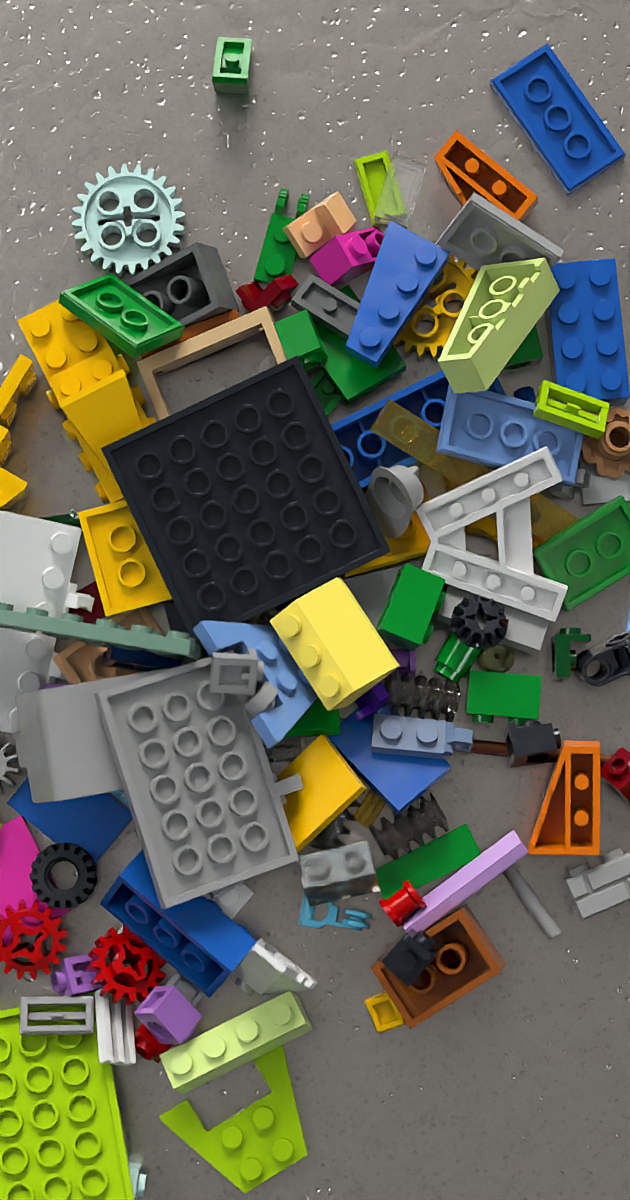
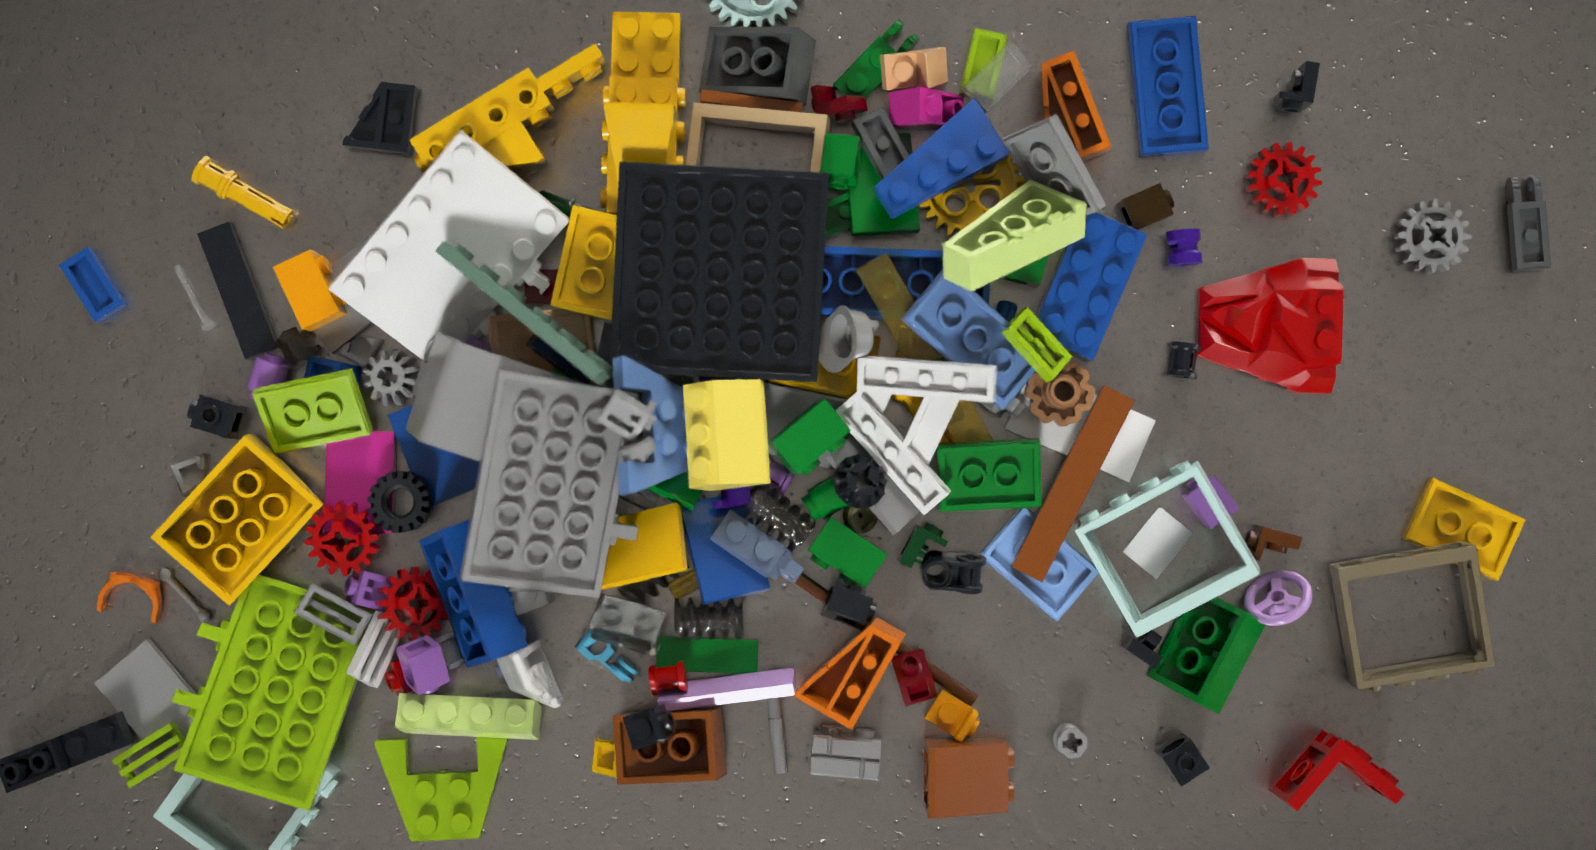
camera: 30 degrees right, 5 degrees up
green tile [58,273,185,358] -> none
none -> dark brown brick [1117,183,1175,231]

